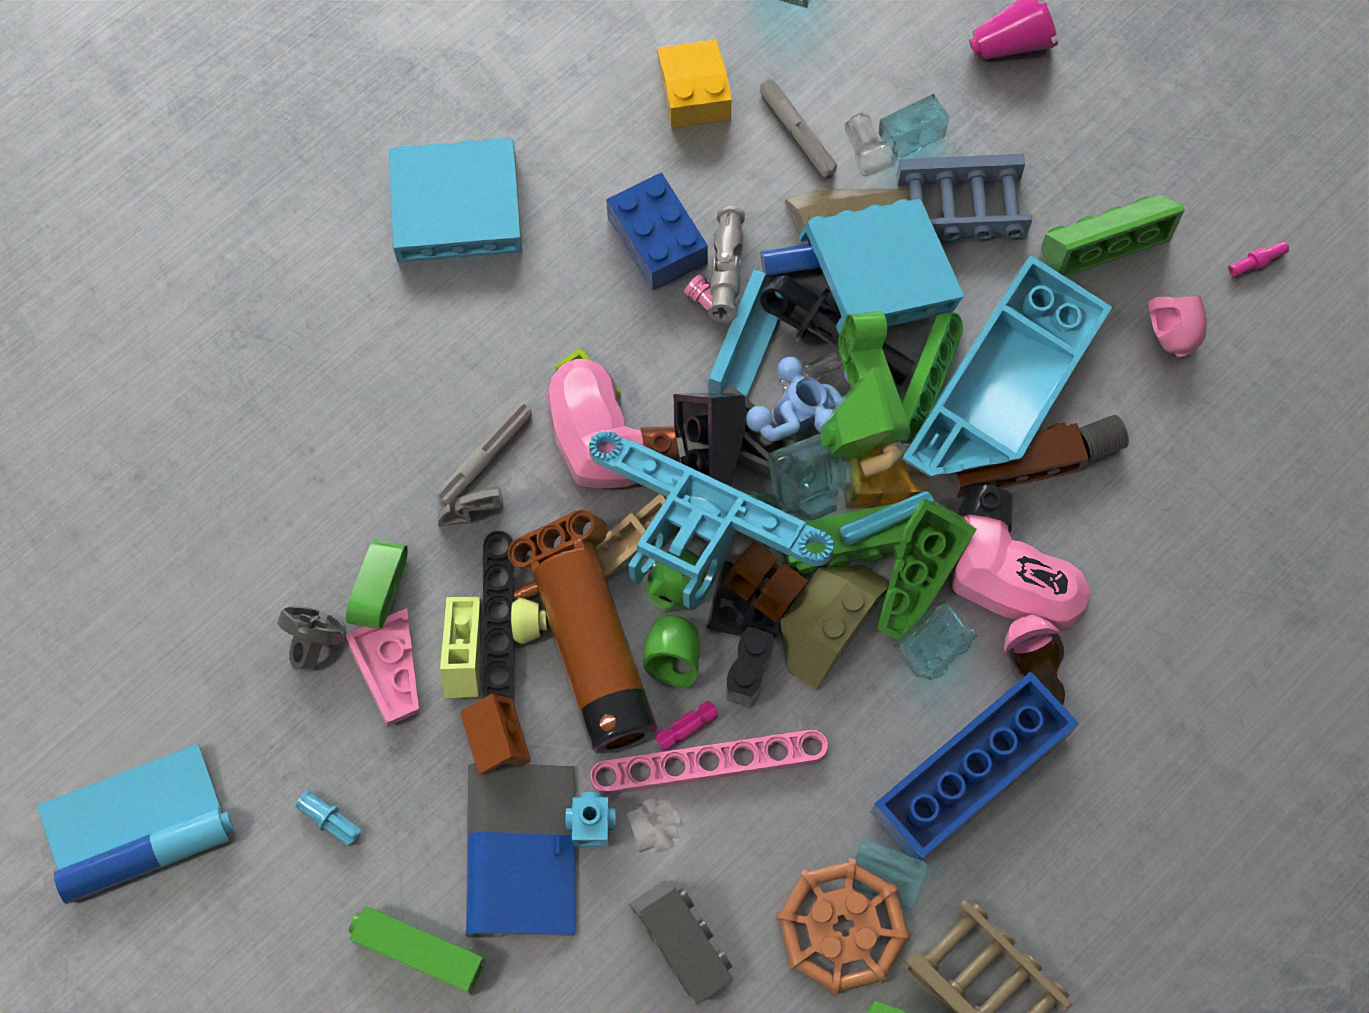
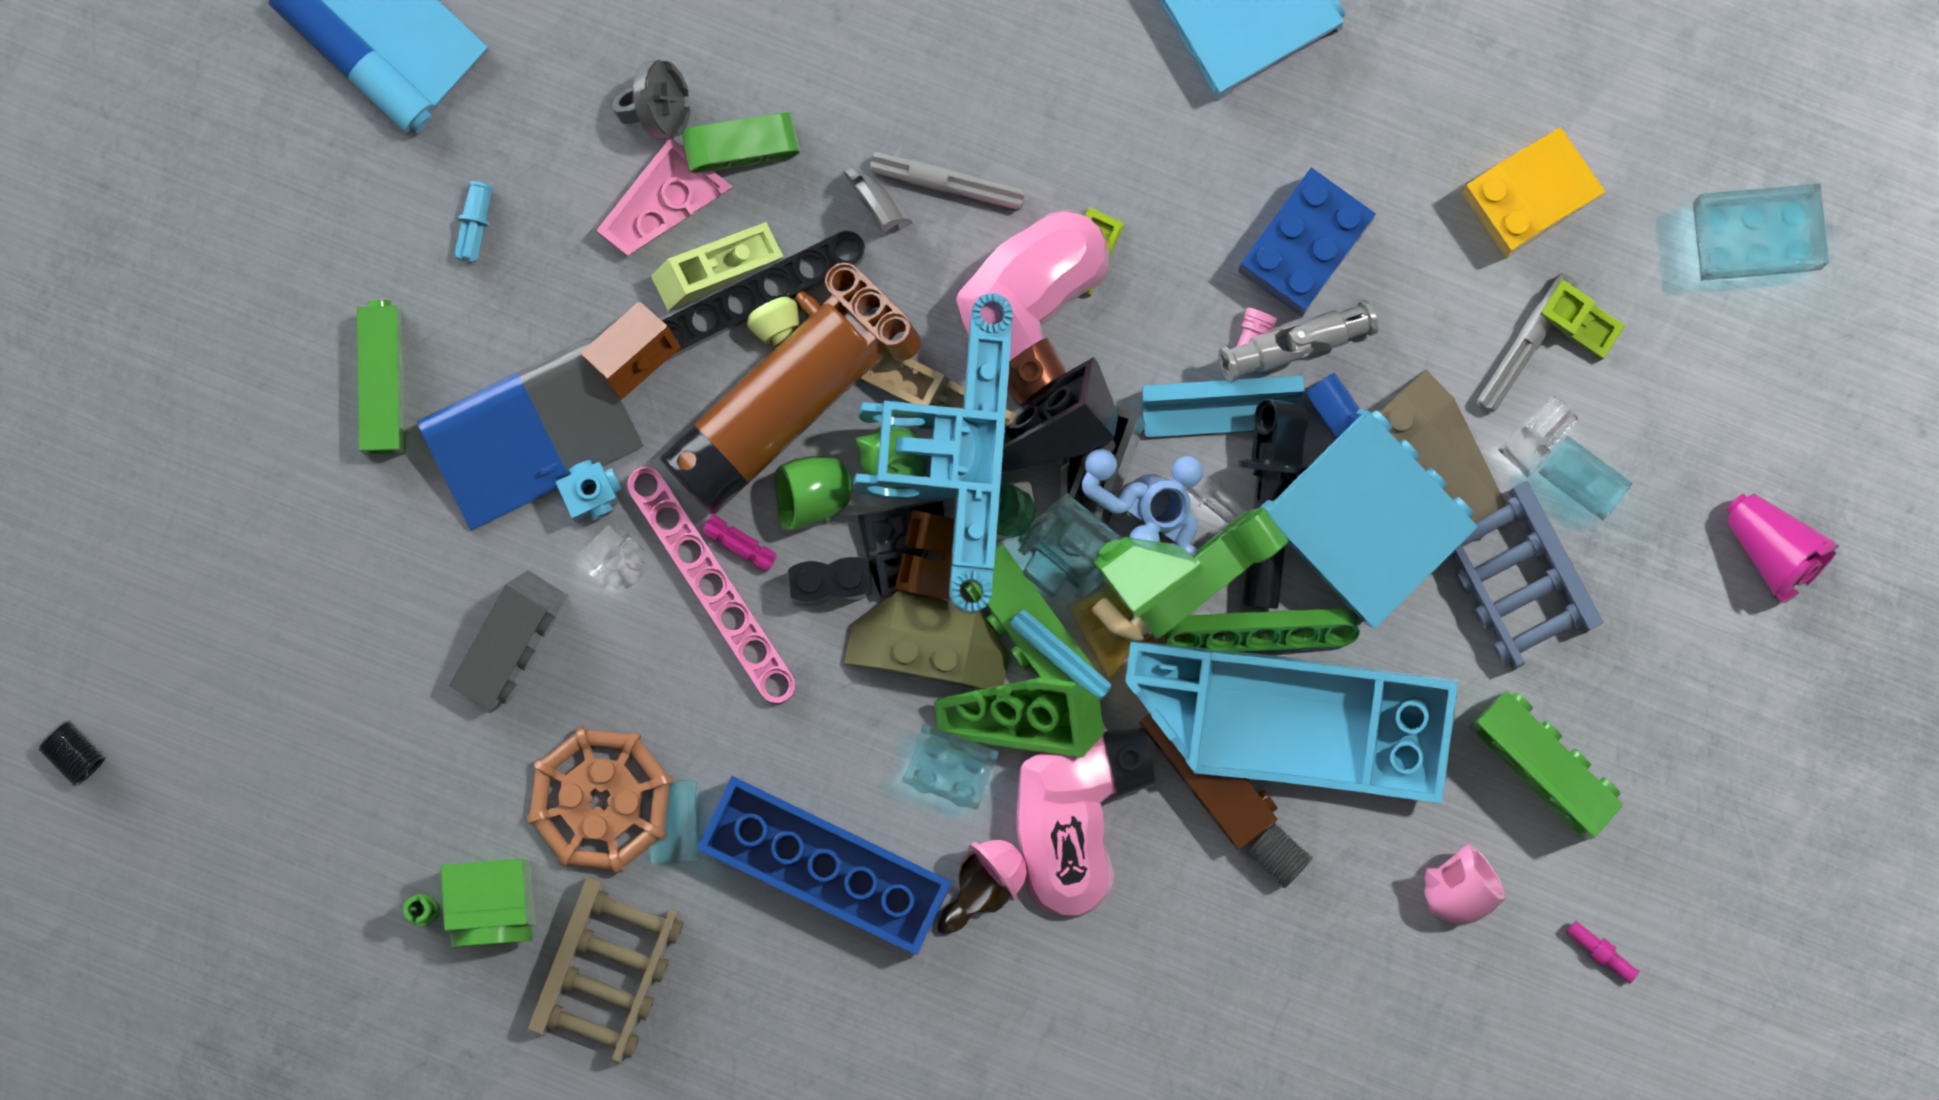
camera: 70 degrees right, 15 degrees up
none -> lime slope [1540,279,1626,360]

